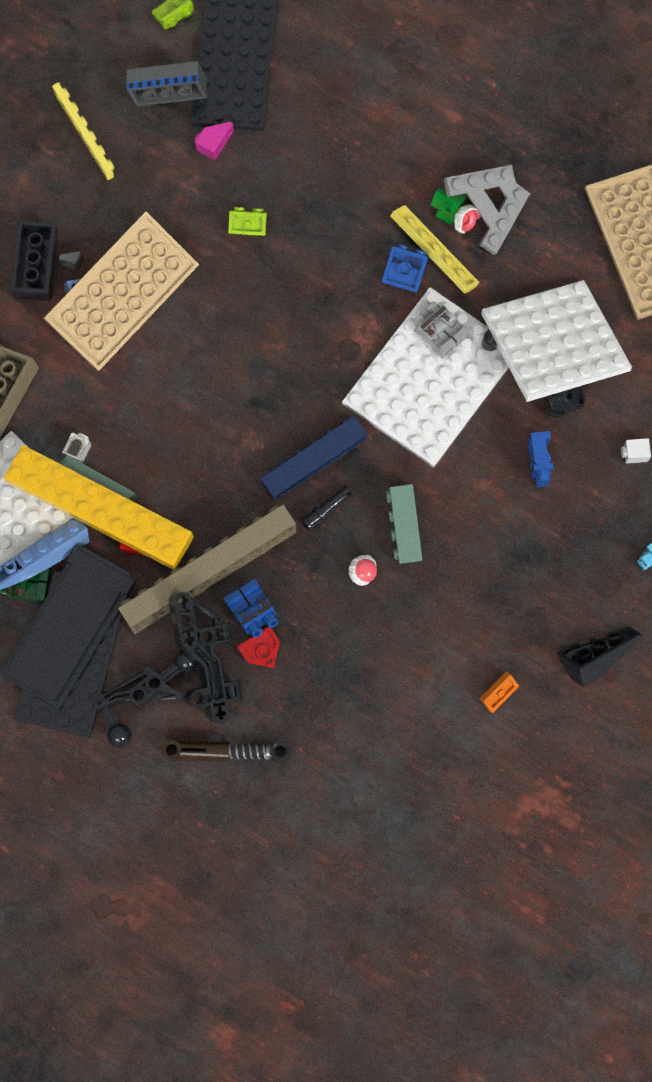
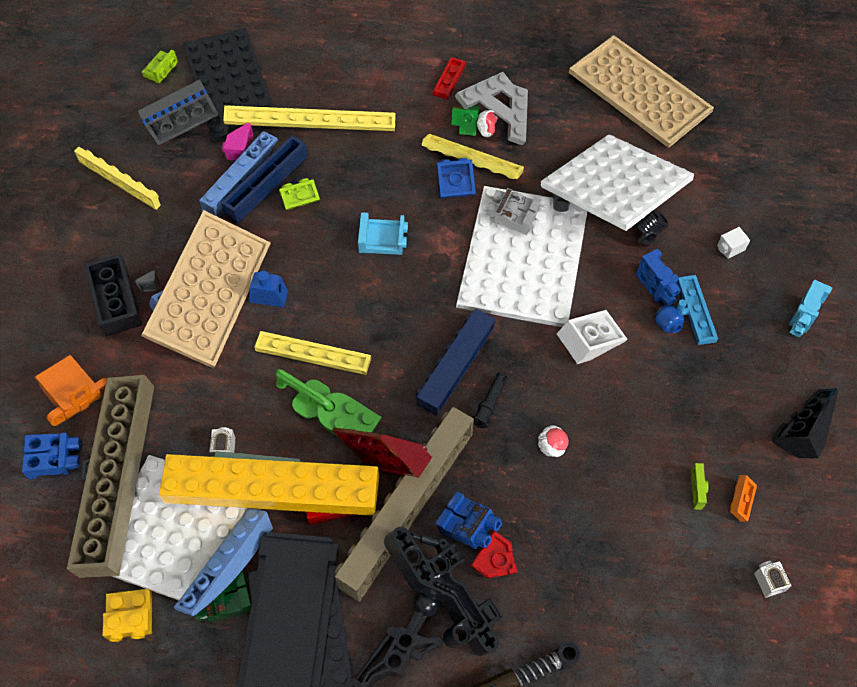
camera: 25 degrees left, 15 degrees down
sand green wedge [386,484,423,564] -> none
none -> medium blue slope [199,131,278,218]
none -> dark blue brick [221,135,308,224]
none -> light yellow plate [223,106,395,131]
none -> blue torso [249,271,288,307]
none -> light yellow plate [255,331,371,375]
none -> bright green plate [276,369,381,438]
none -> dark red slope [332,427,432,478]
none -> medium azure panel [358,213,408,255]
none -> red tile [433,57,466,100]
none -> white slope [557,310,627,364]
none -> blue head [655,305,684,333]
none -> dark azure plate [676,275,718,345]
none -> lime plate [691,463,708,510]
none -> brick [754,561,791,598]

